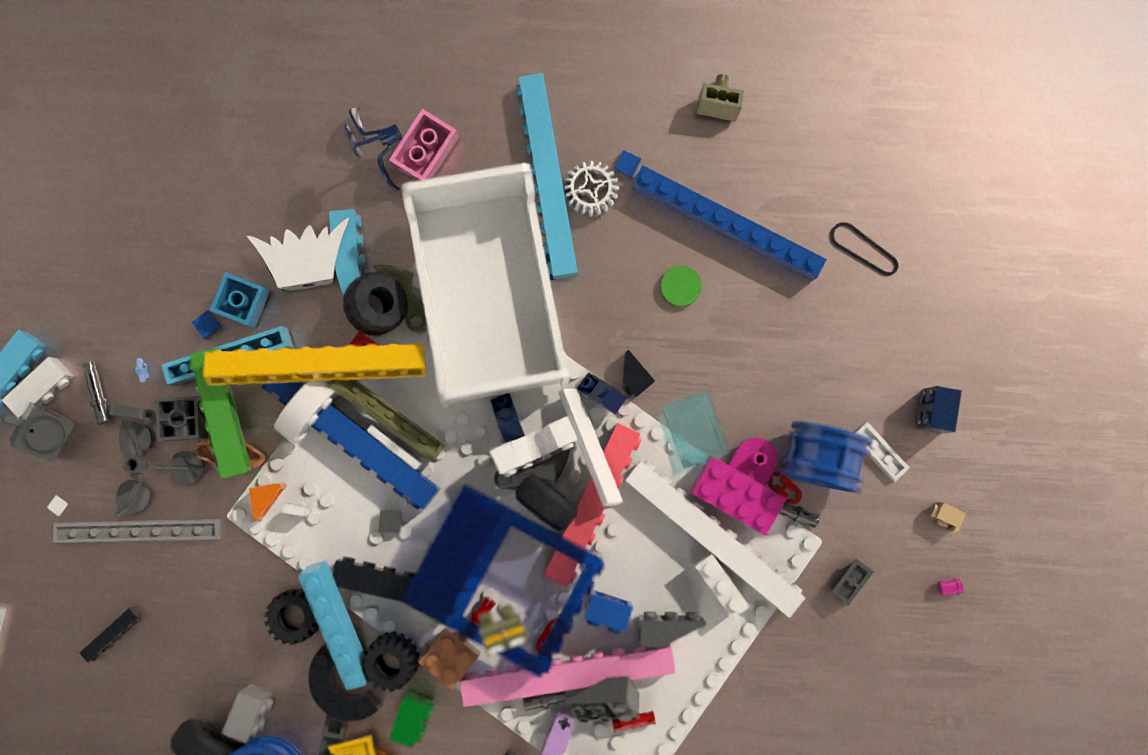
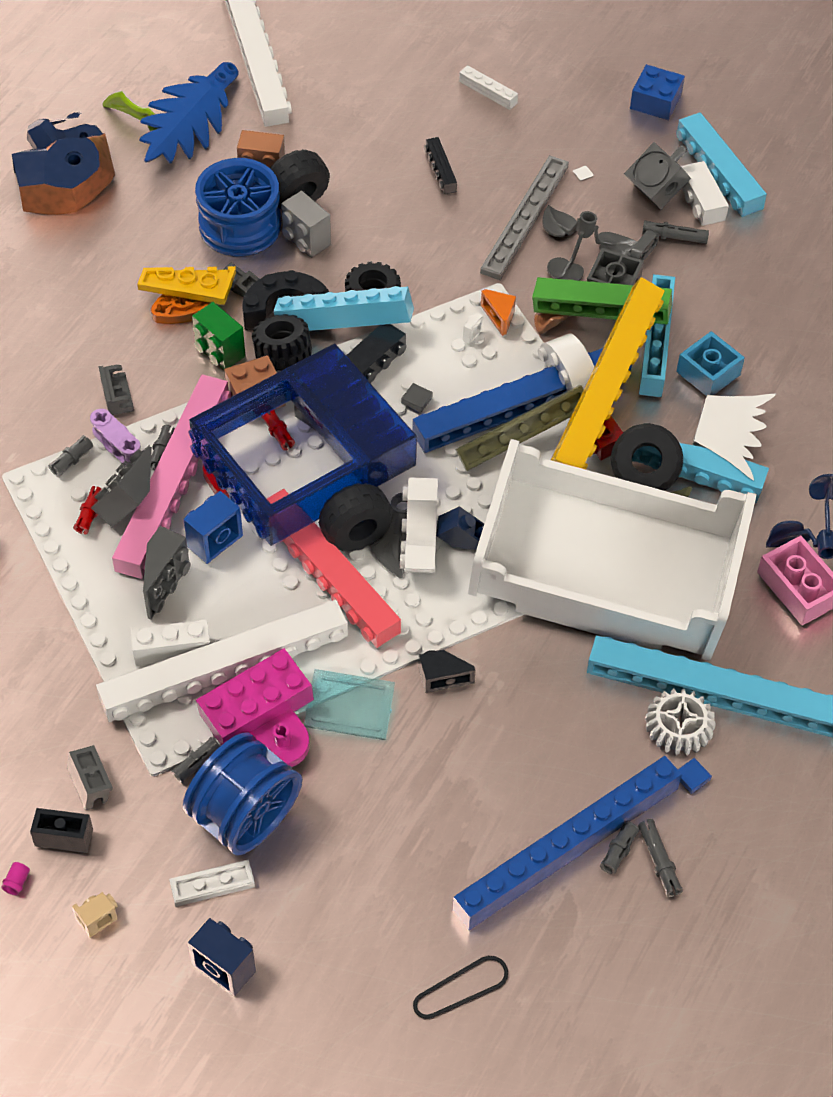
camera: 115 degrees right, 30 degrees down
light blue piece [134,358,150,382] -> none
blue tile [191,310,222,339] -> none
white tile [367,425,423,470] -> none
olive hips [479,604,529,657] -> none
white tile [558,389,623,506] -> none
dark blue slope [577,372,627,415] -> none
bright green tile [660,265,702,307] -> none
olive brick [696,74,744,122] -> none
none -> black brick [30,808,93,853]
none -> dark grey pin [600,821,639,874]
none -> dark grey pin [638,819,683,897]

